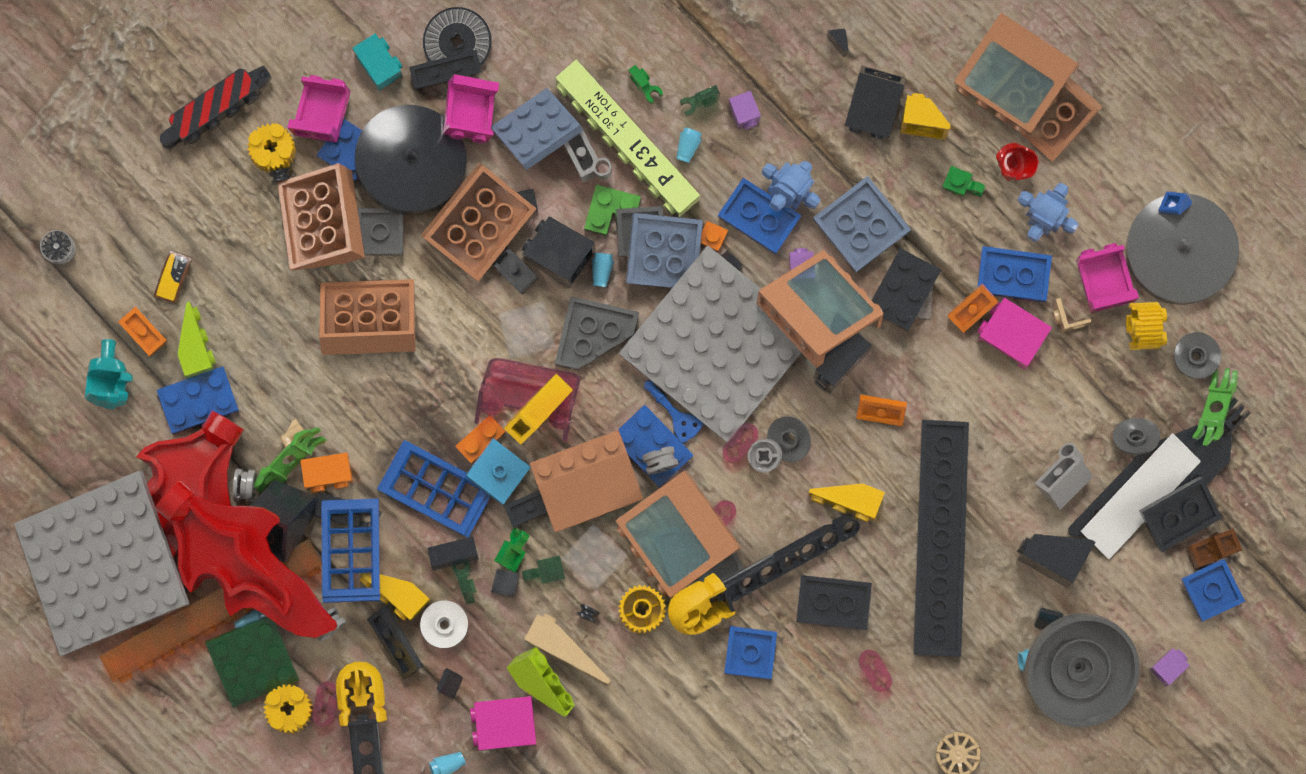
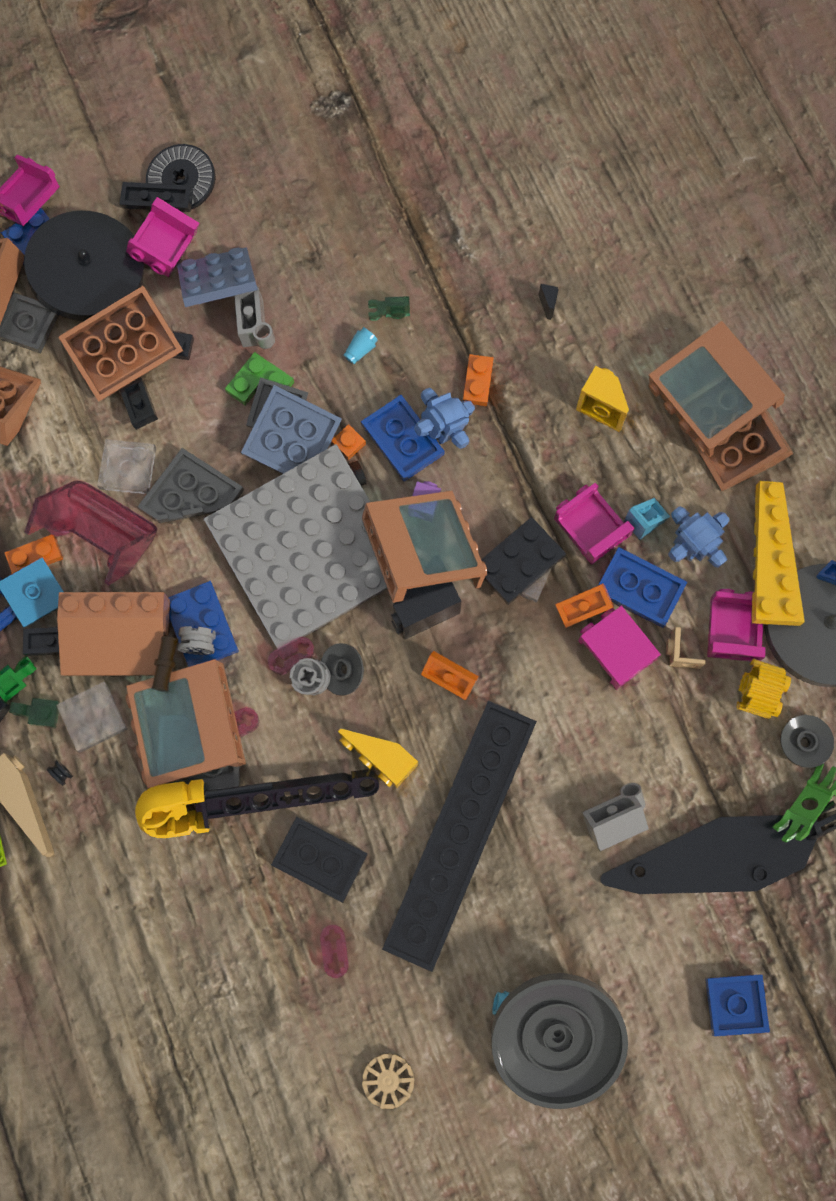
camera: 25 degrees right, 5 degrees down
teal brick [352,33,403,91] -> none
yellow slope [504,374,573,445] -> none
black slope [521,216,595,289] -> none
yellowish green brick [555,60,700,218] -> none
medium azure cone [592,253,615,287] -> none
yellow brick [618,585,666,634] -> none
green plate [628,64,663,104] -> none
blue piece [644,380,703,443] -> none
blue plate [724,626,777,680] -> none
medium lavender brick [728,91,761,130] -> none
sand blue plate [813,176,911,273] -> none
black slope [844,65,906,140] -> none
green plate [942,166,985,197] -> none
red hair [996,143,1039,181] -> none
black slope [1017,534,1096,588] -> none
black slope [1034,608,1064,629] -> none
white sticker [1081,433,1201,559] -> none
dark grey dish [1113,418,1160,455] -> none
black plate [1139,476,1222,552] -> none
medium lavender brick [1149,648,1190,687] -> none
reddish brown slope [1186,528,1242,569] -> none
none -> dark brown pin [151,636,178,692]
none -> orange plate [463,354,494,406]
none -> dark pink panel [554,483,635,565]
none -> medium azure slope [624,498,670,540]
none -> yellow wing [752,481,805,626]

